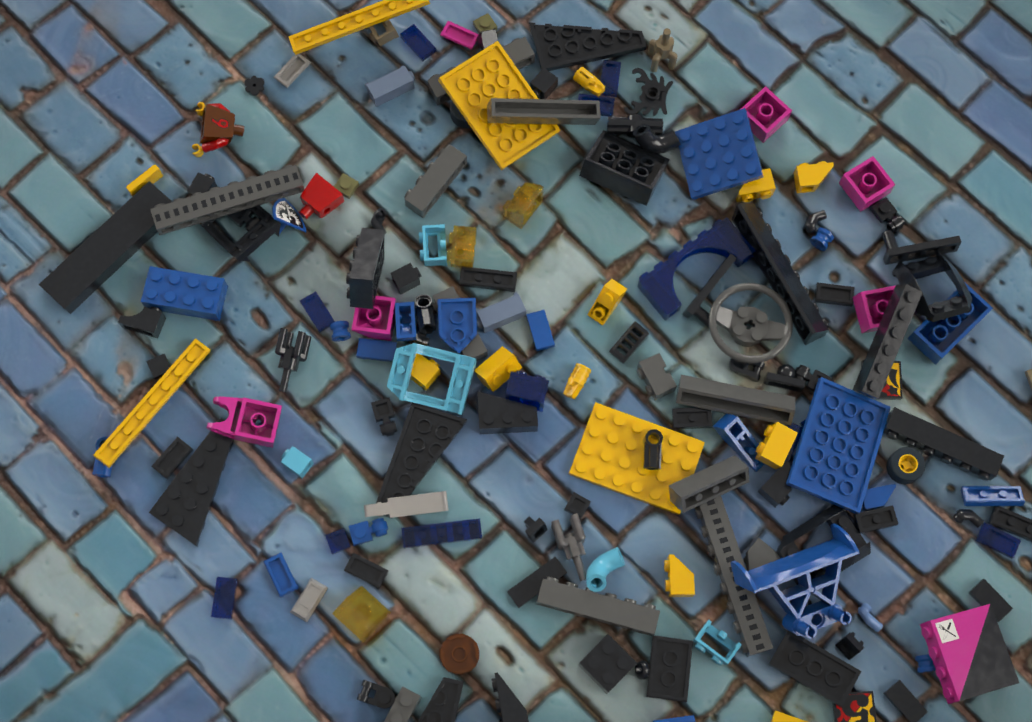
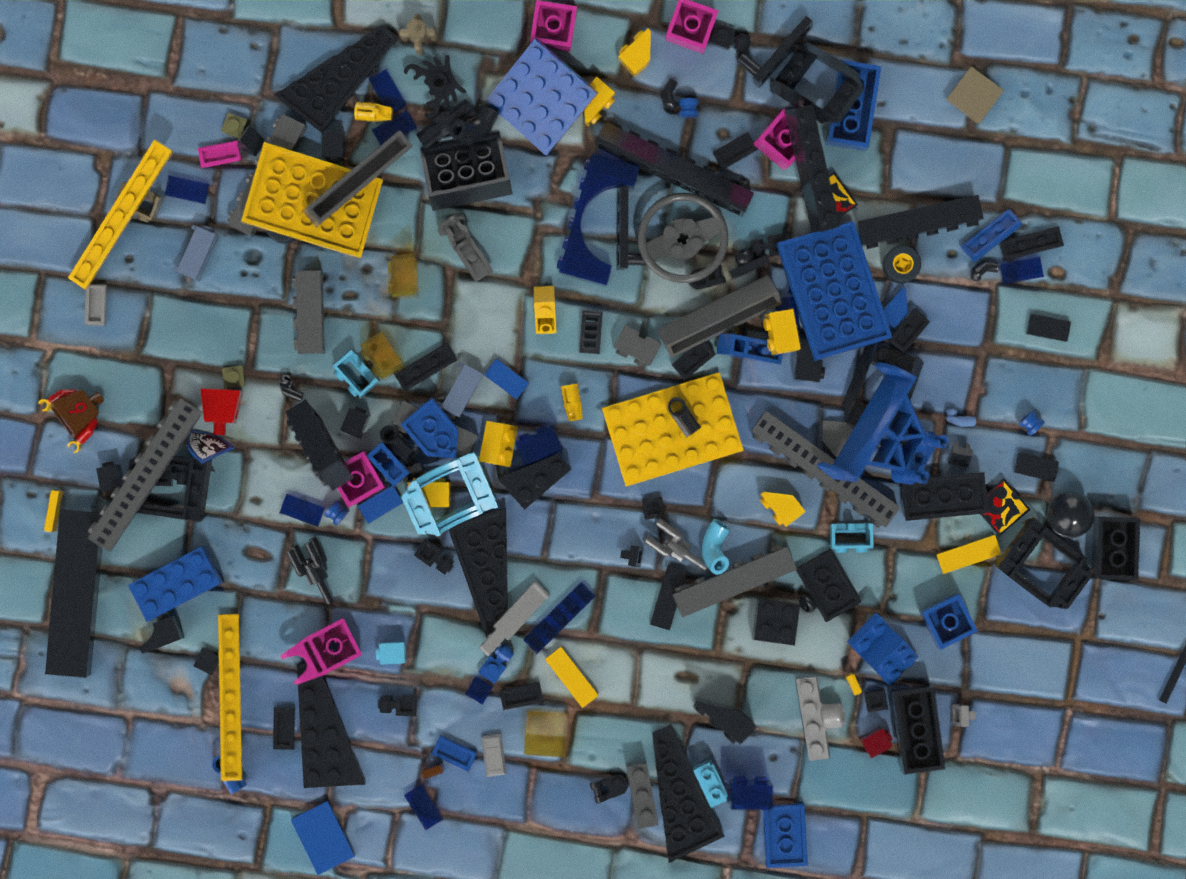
camera: 35 degrees left, 15 degrees up
black plant [244,76,265,96] -> none
reddish brown tile [440,634,479,675] -> none
dark grey brick [669,455,750,513] -> none
panel [920,604,1020,704] -> none
none -> blue tile [291,801,355,875]
none -> black plate [378,694,418,717]
none -> reddish brown tile [421,763,445,779]
none -> dark grey piece [438,214,493,282]
none -> yellow tile [545,647,599,708]

